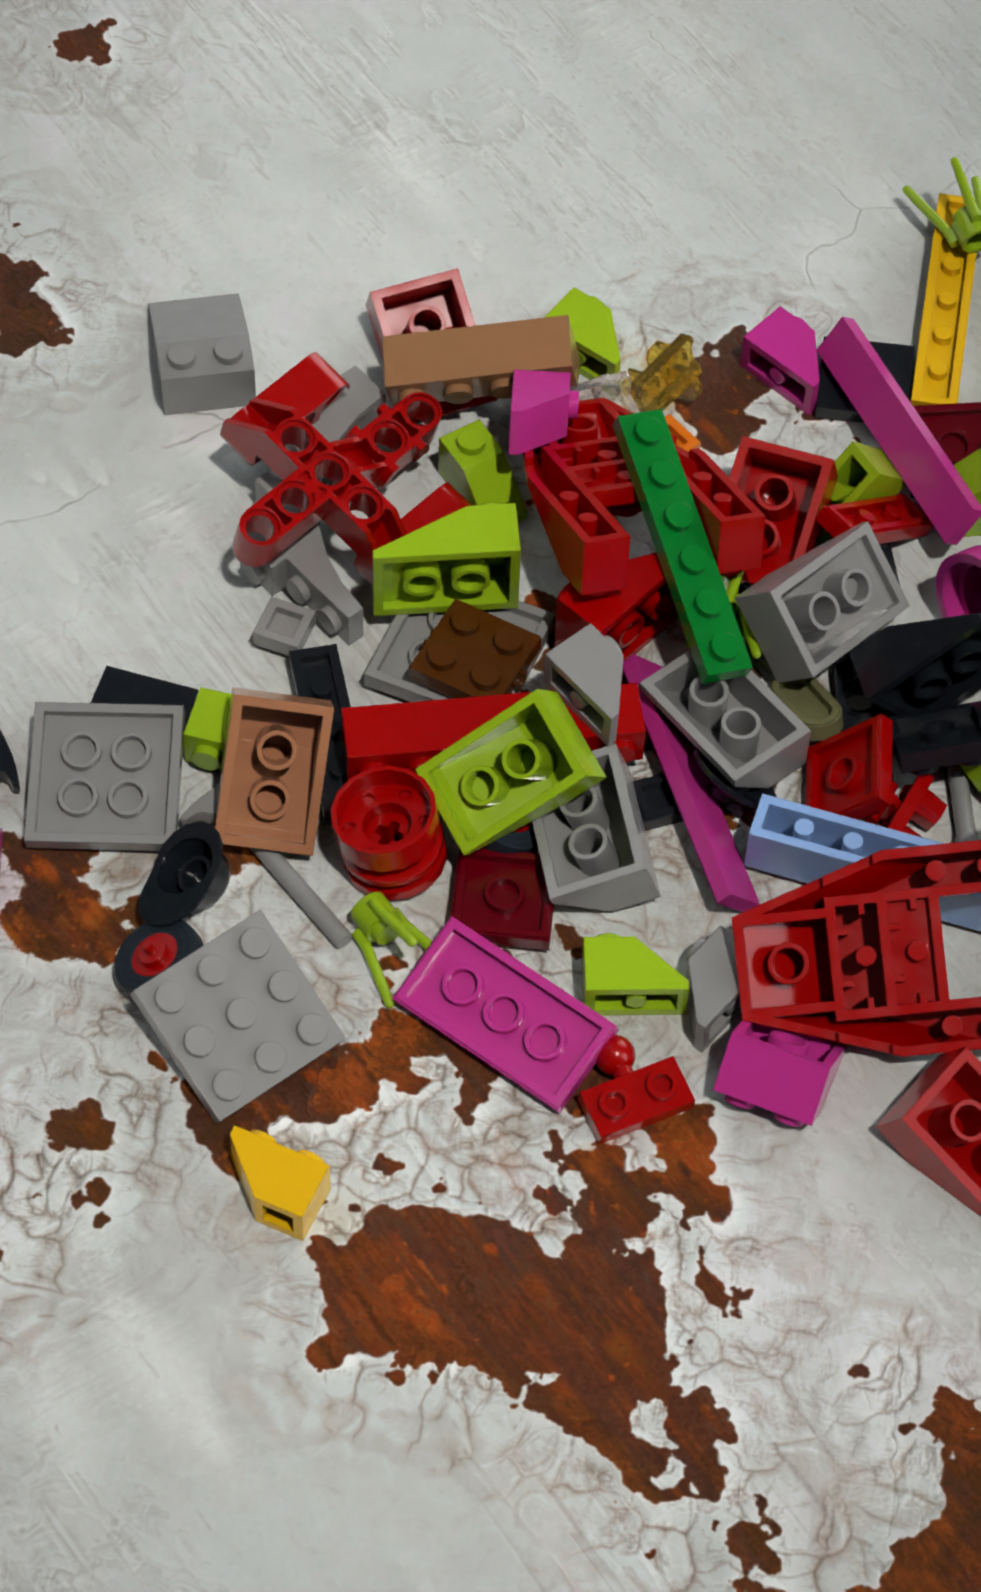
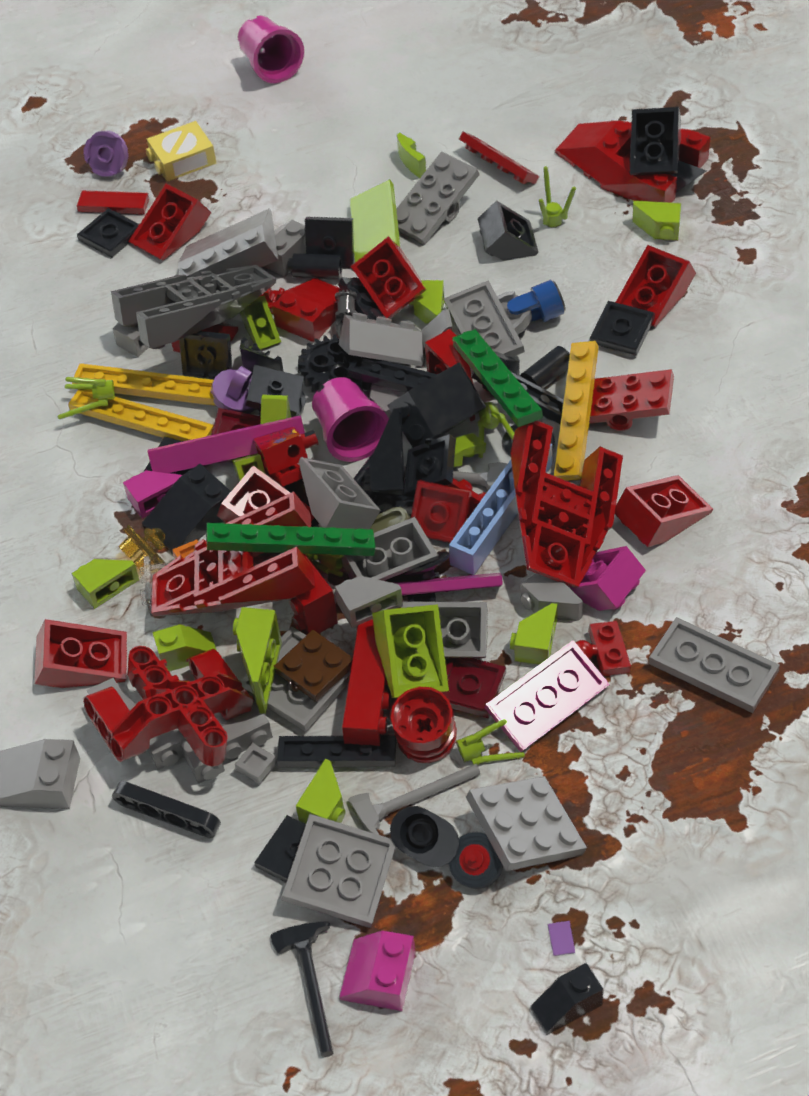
camera: 70 degrees left, 5 degrees down
nougat slope [215,687,334,856] -> none
yellow slope [230,1125,331,1241] -> none
medium nougat wedge [382,315,580,407] -> none
dark pink slope [508,369,579,455] -> none
none -> black beam [112,781,221,838]
none -> black slope [142,464,231,555]
none -> red torso [253,427,319,475]
none -> medium lavender sticker [548,921,576,956]
none -> light grey plate [649,617,780,713]

